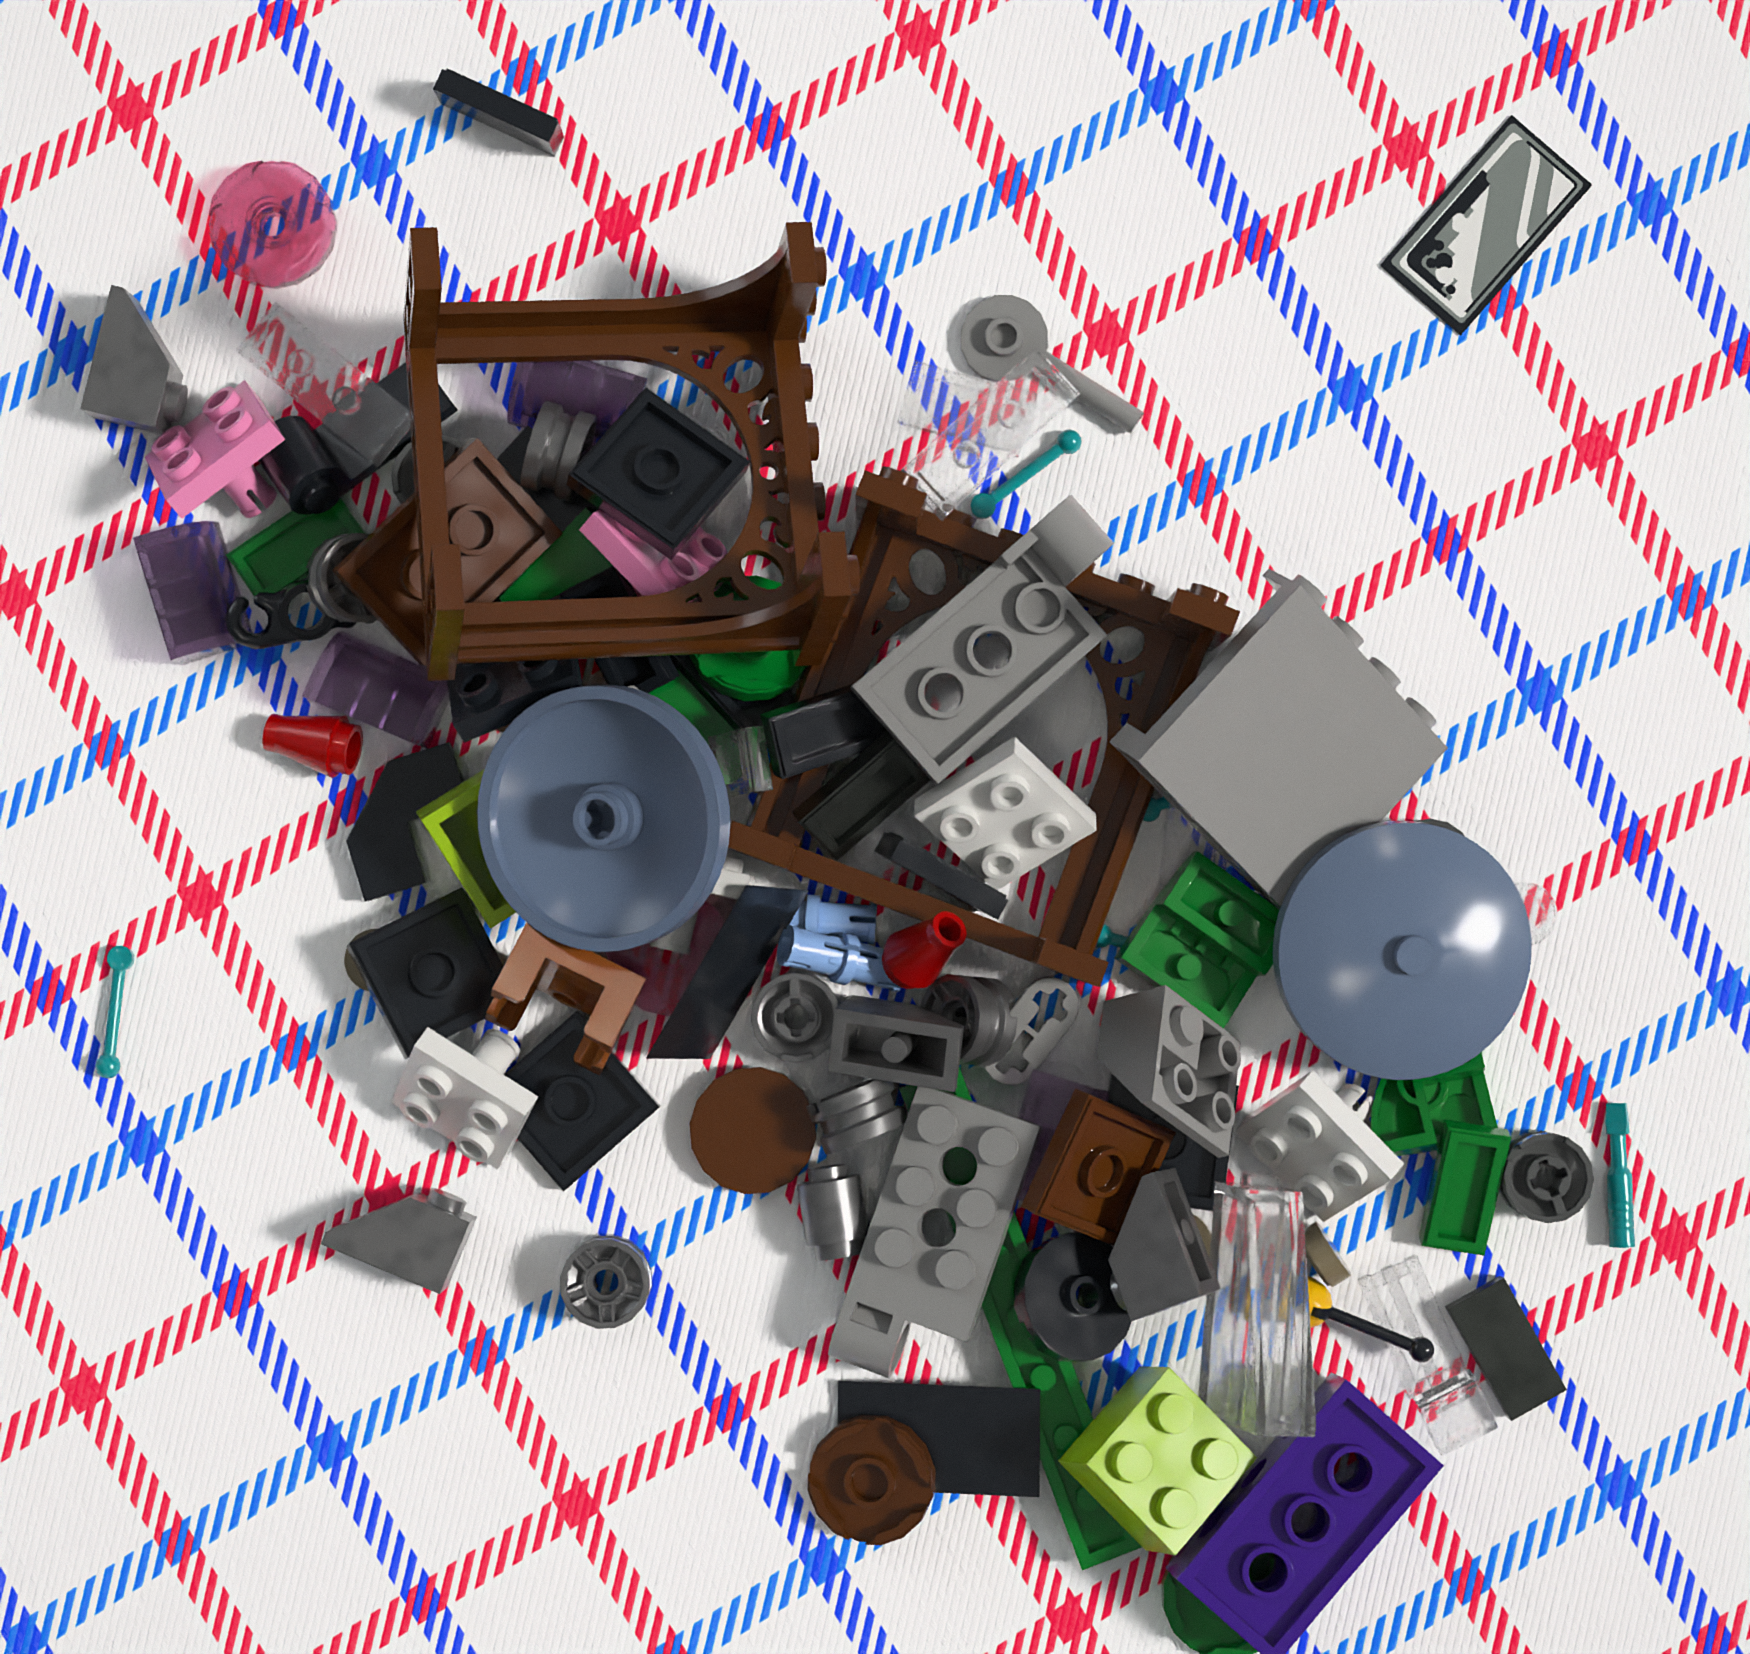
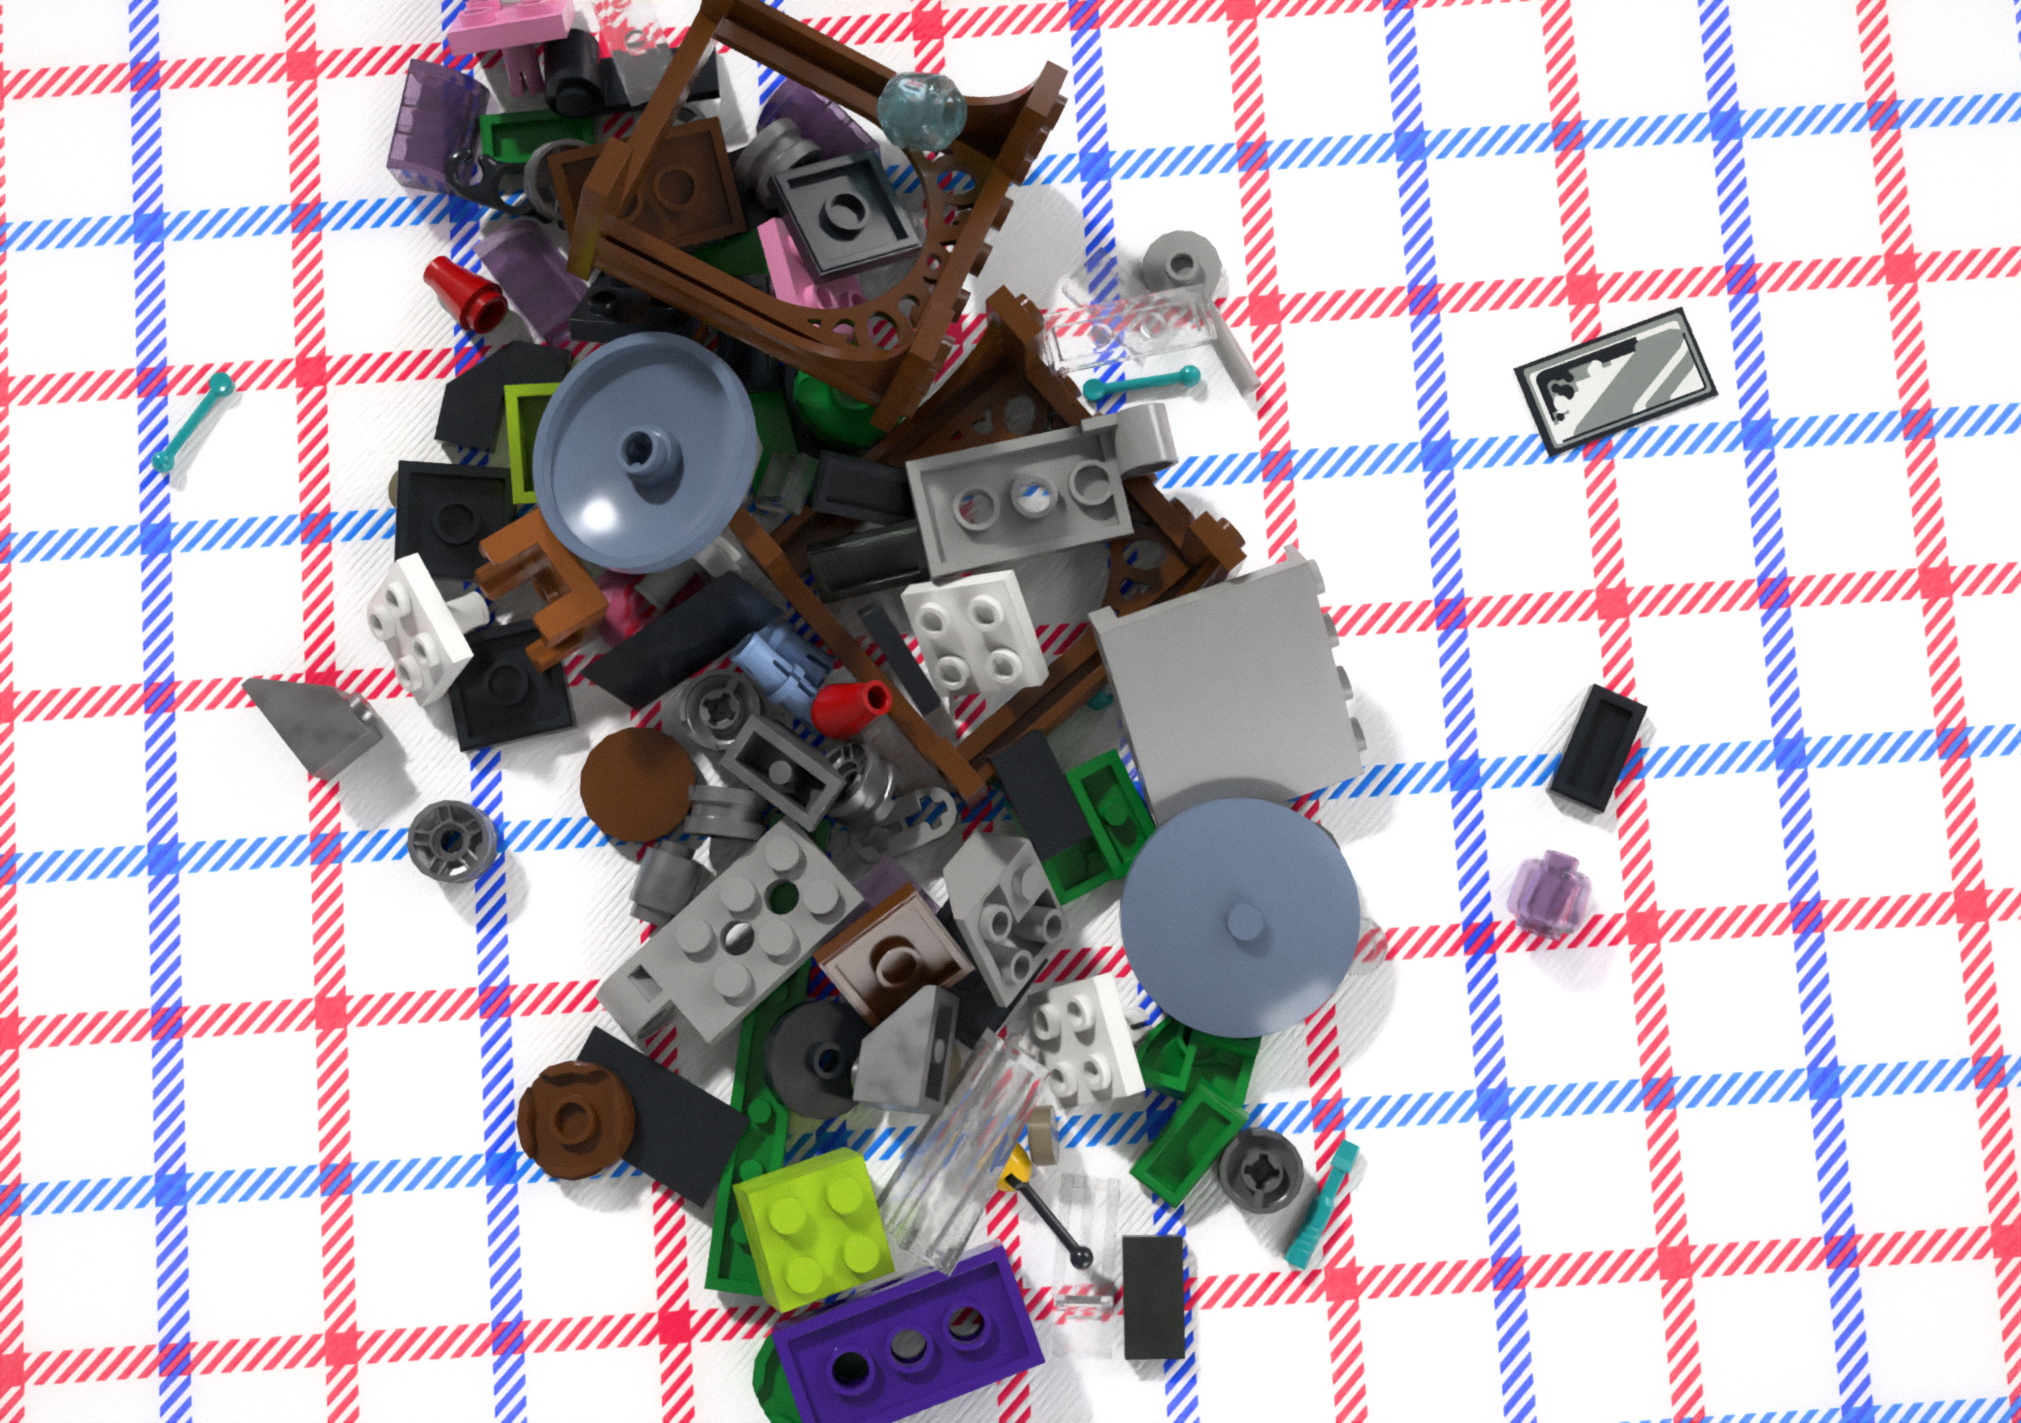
camera: 35 degrees right, 5 degrees down
none -> clear light blue head [877,70,967,152]
none -> black tile [985,728,1093,862]
none -> clear purple head [1506,849,1593,942]
none -> black tile [1545,683,1648,814]

